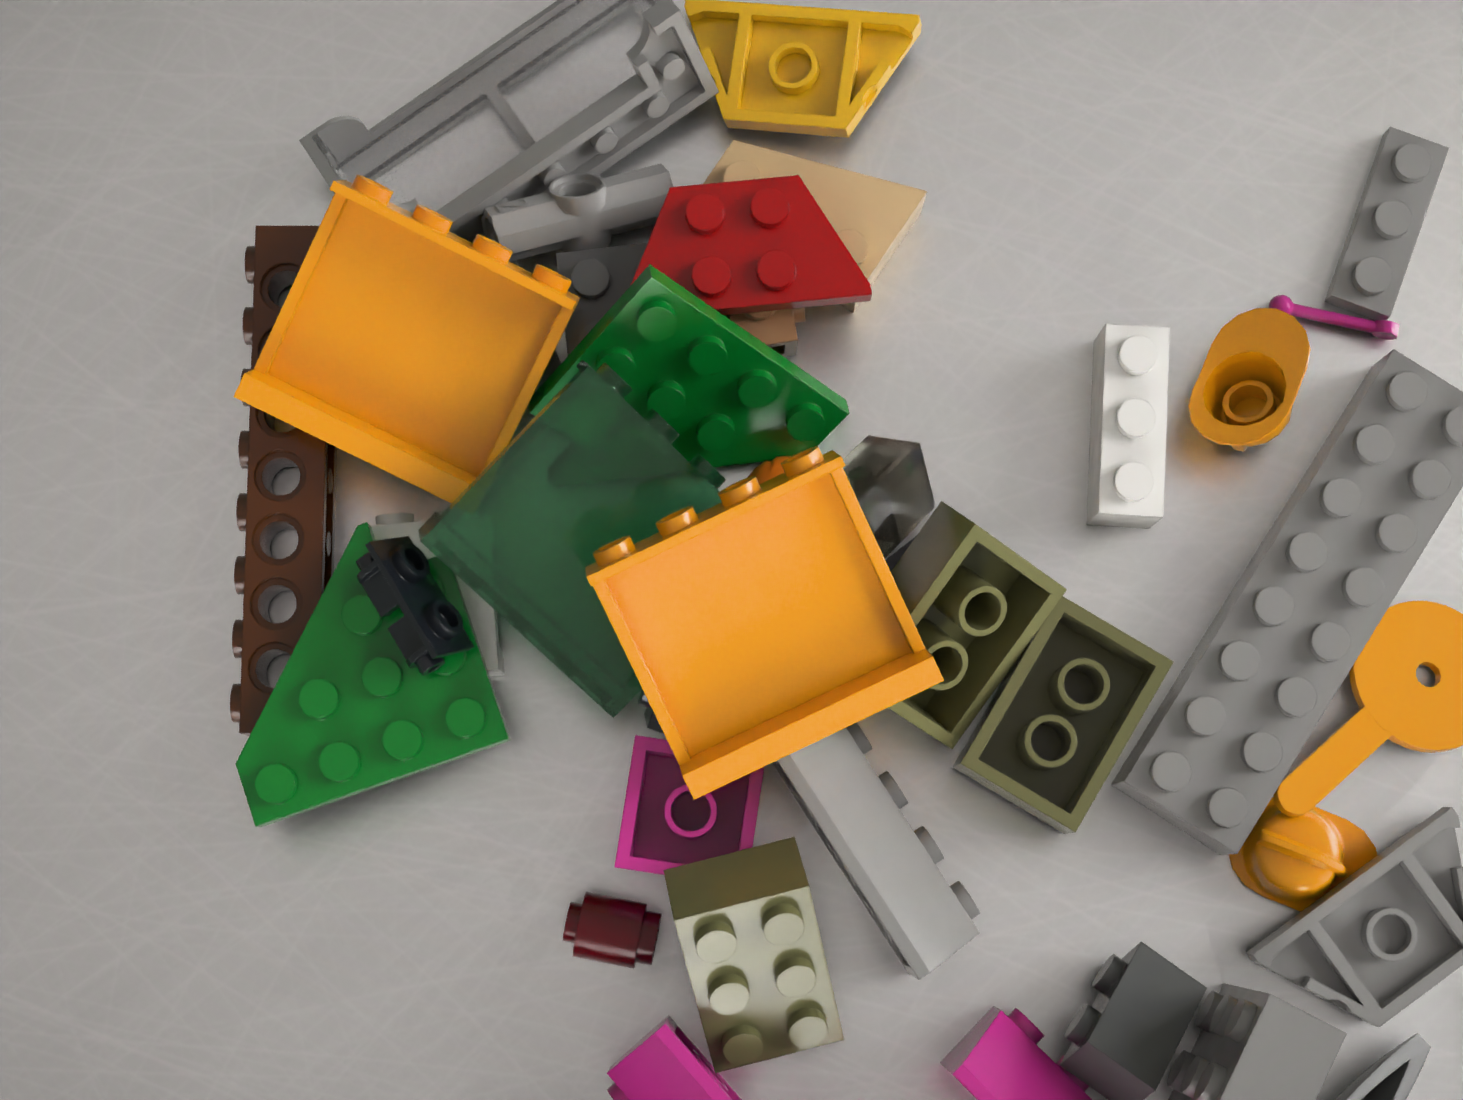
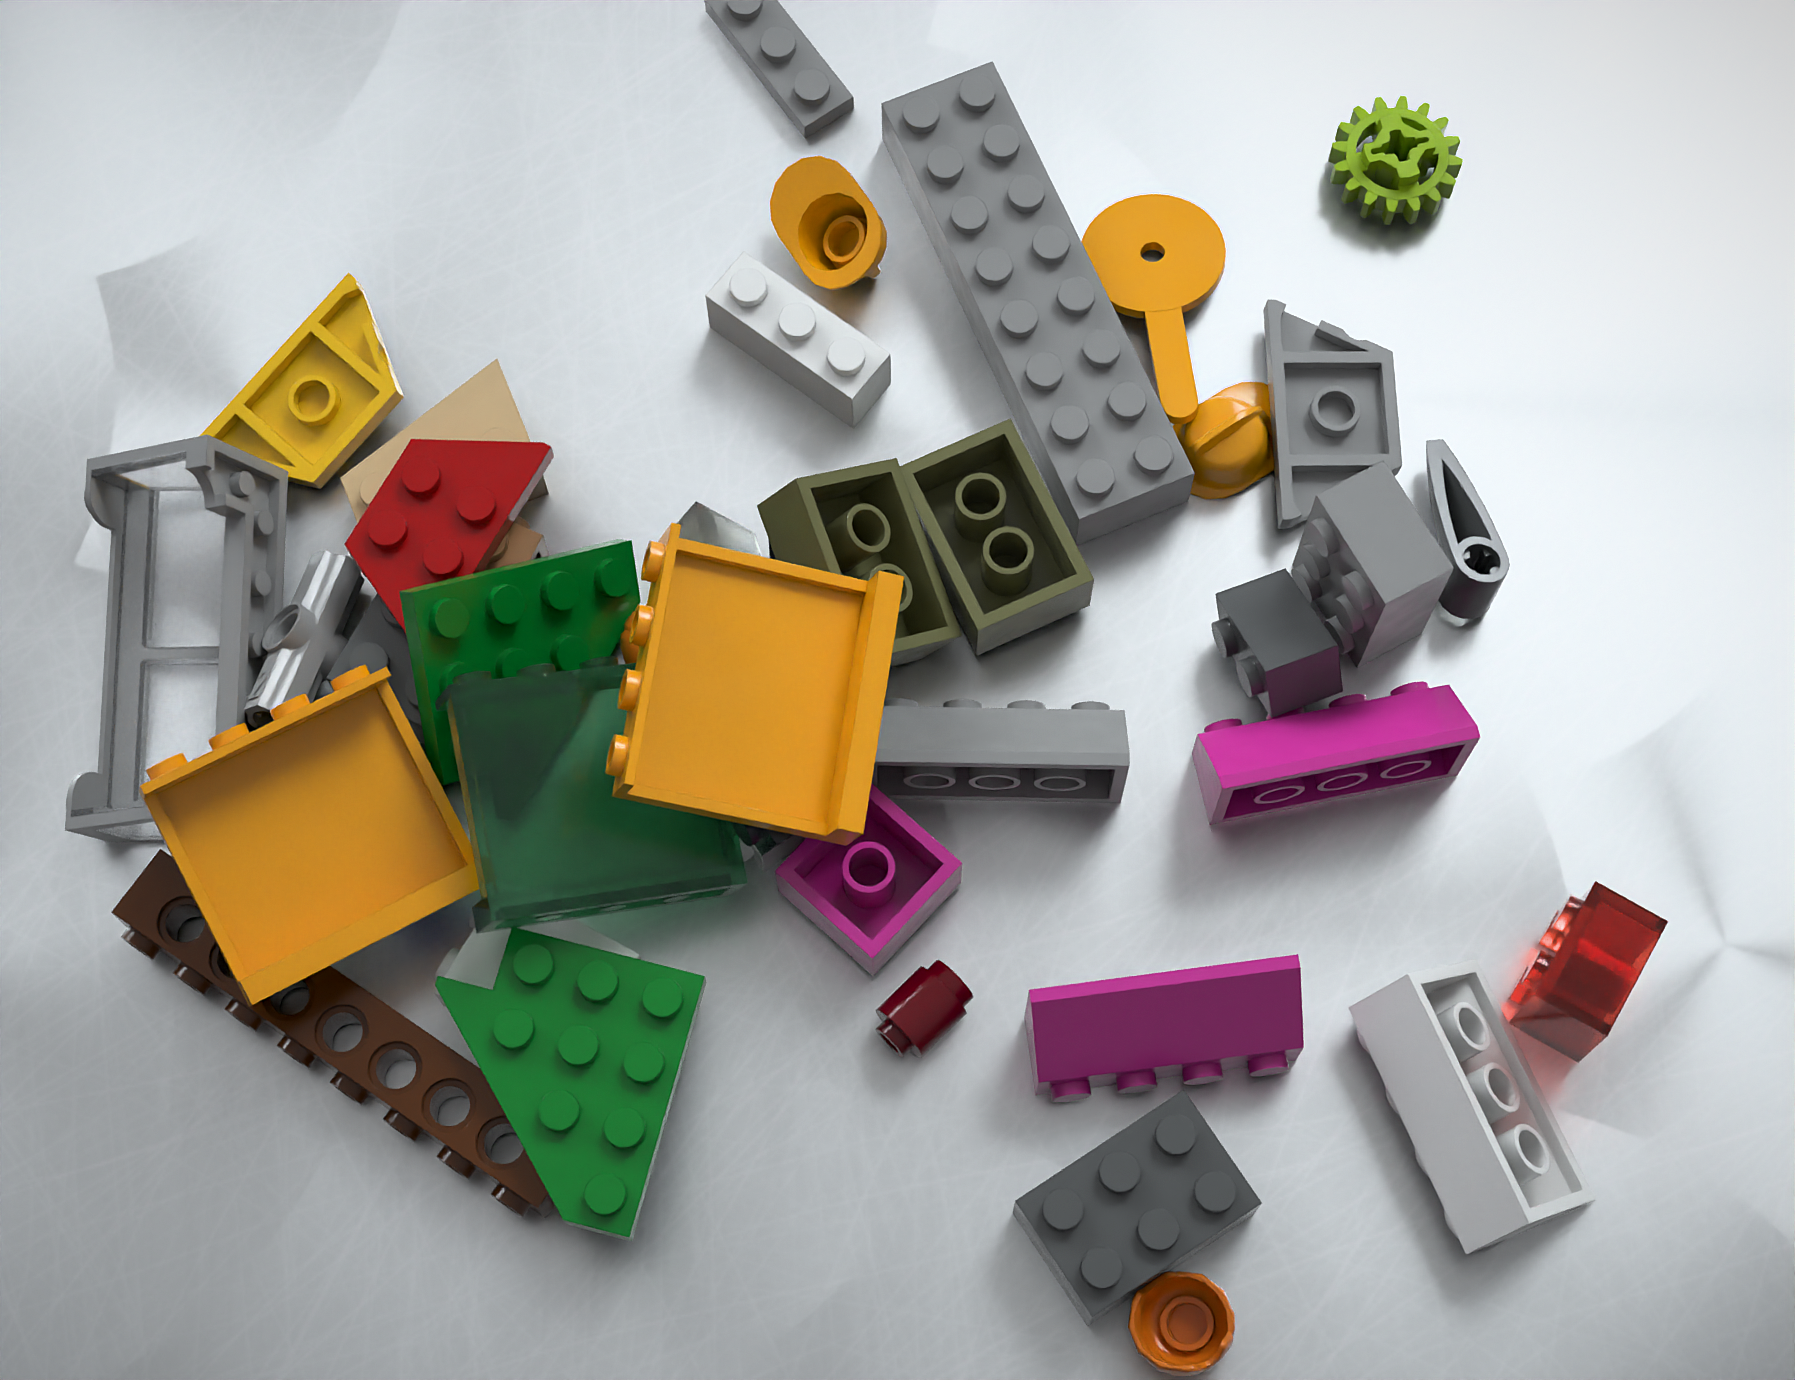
camera: 55 degrees left, 10 degrees down
black hinge [356,536,474,676] -> none
olive brick [663,837,844,1073] -> none
dark pink hinge [1269,295,1399,340] -> none

